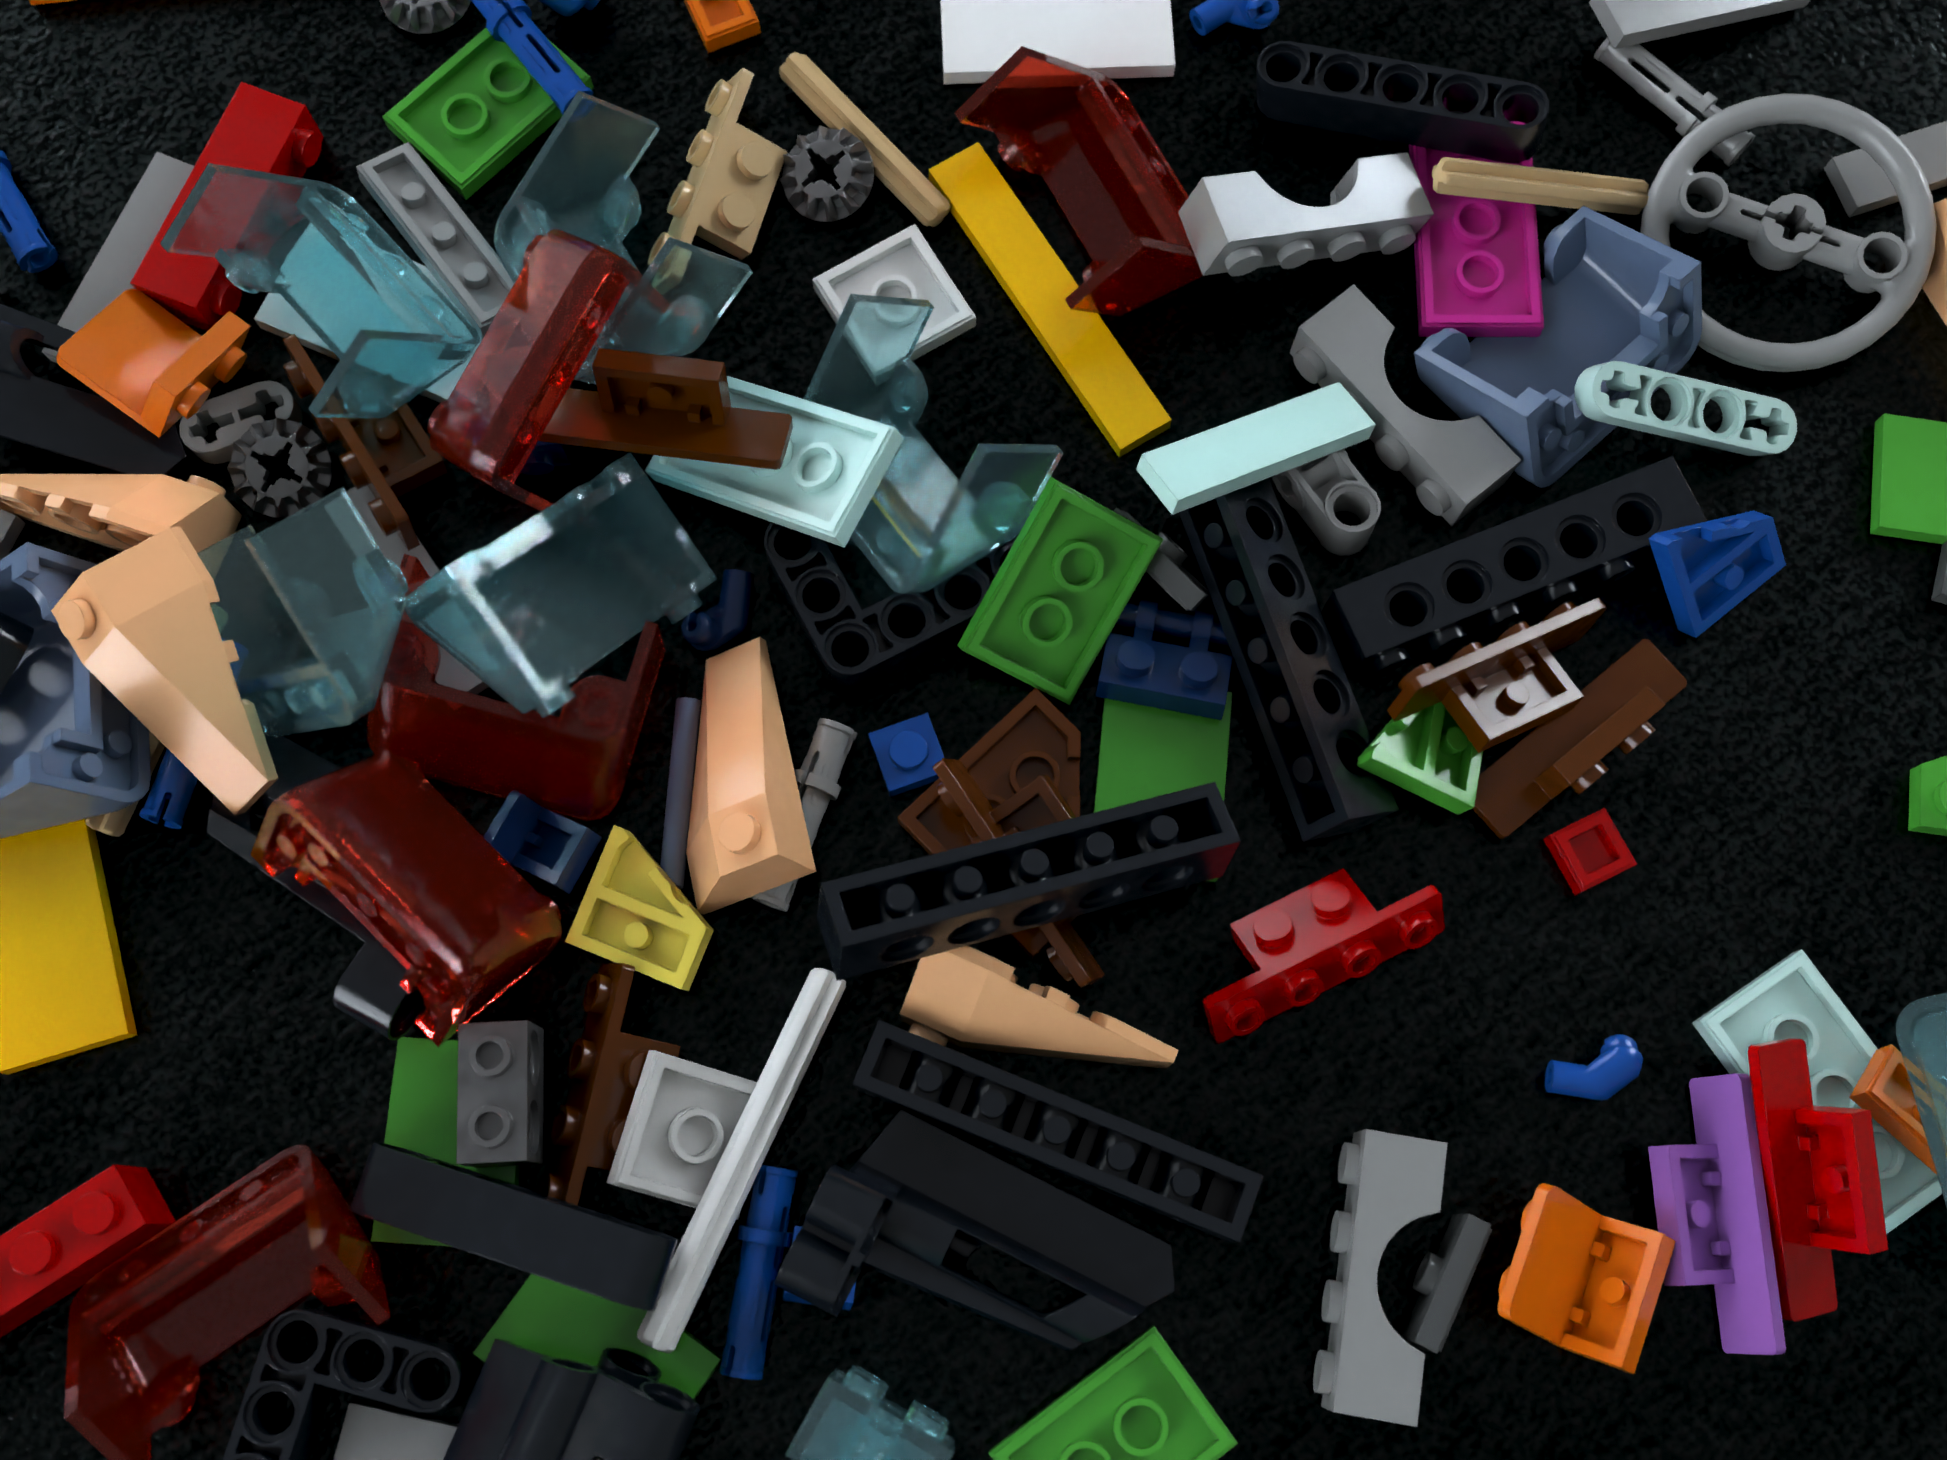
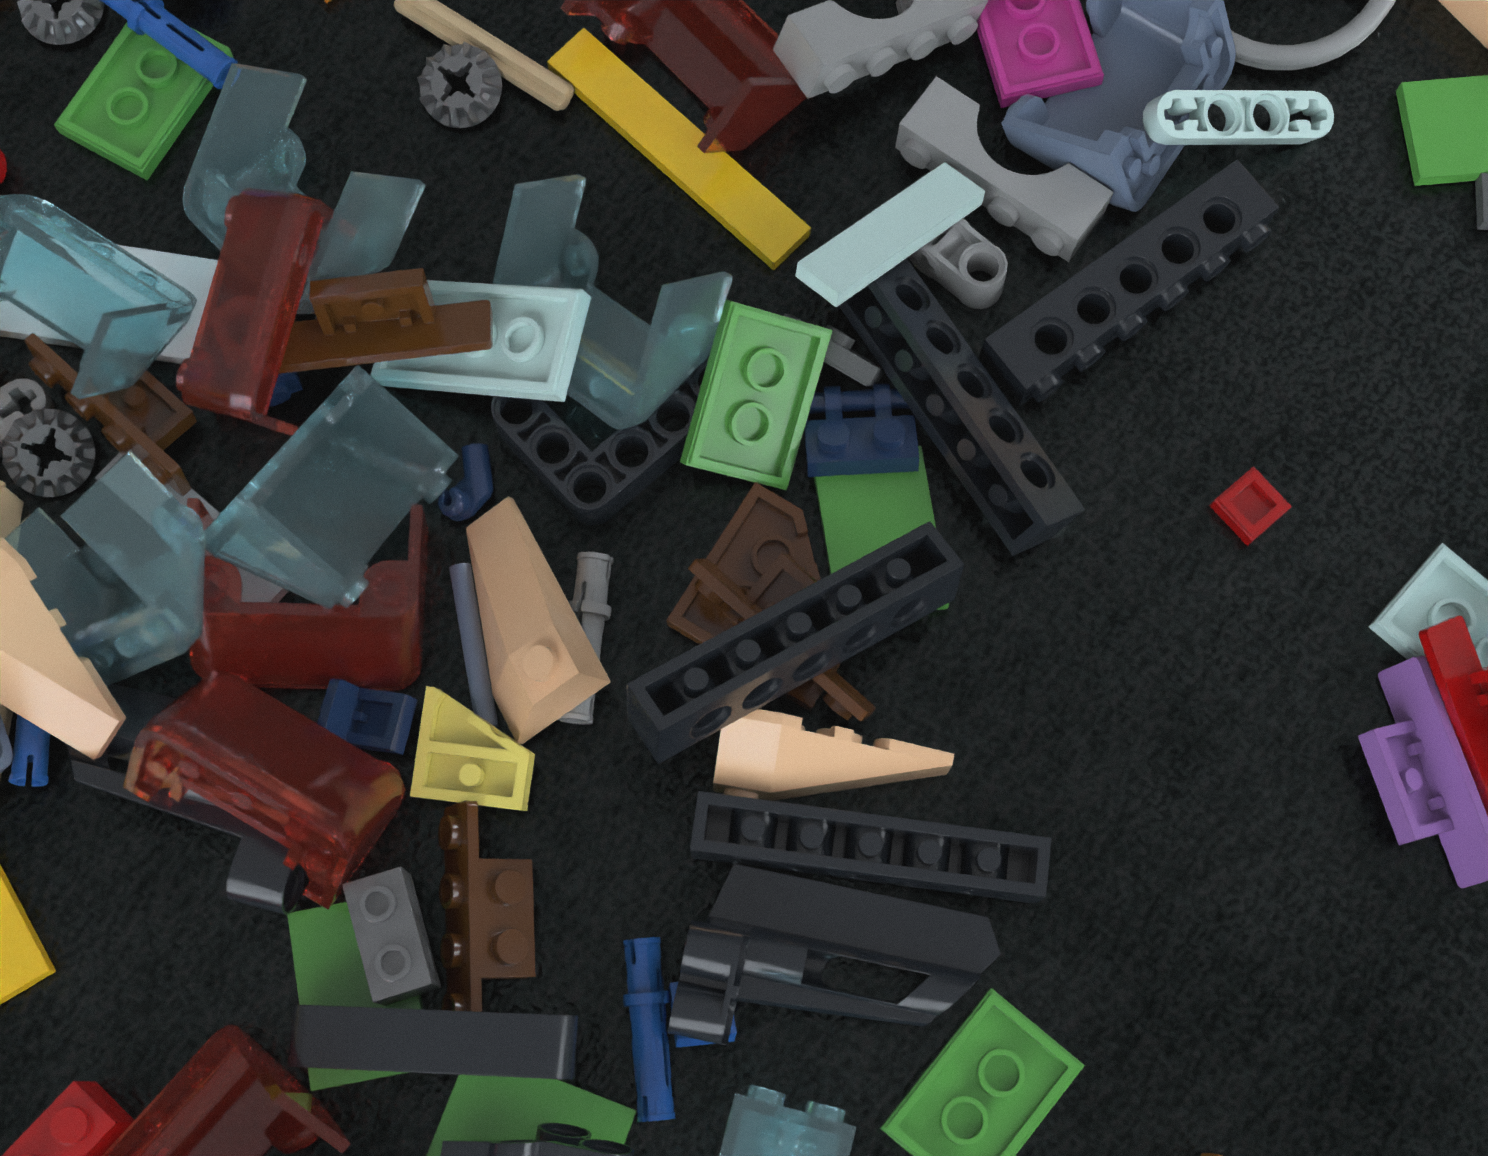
camera: 15 degrees left, 0 degrees up
light grey tile [356,142,536,341] -> none
white tile [606,1050,757,1220] -> none
white axle [637,968,846,1353] -> none
tan bracket [648,68,788,292] -> none
white tile [812,224,976,382] -> none
blue plate [868,713,945,797] -> none
red bracket [1203,868,1445,1043] -> none
light grey arch [1313,1129,1448,1427] -> none
bright green wing [1357,702,1483,815] -> none
reddish brown bracket [1387,597,1607,753] -> none
dark grey plate [1401,1213,1492,1353] -> none
reddish brown bracket [1472,639,1687,839] -> none
orange bracket [1498,1183,1676,1374] -> none
blue arm [1545,1034,1643,1101] -> none
blue wing [1649,510,1786,638] -> none

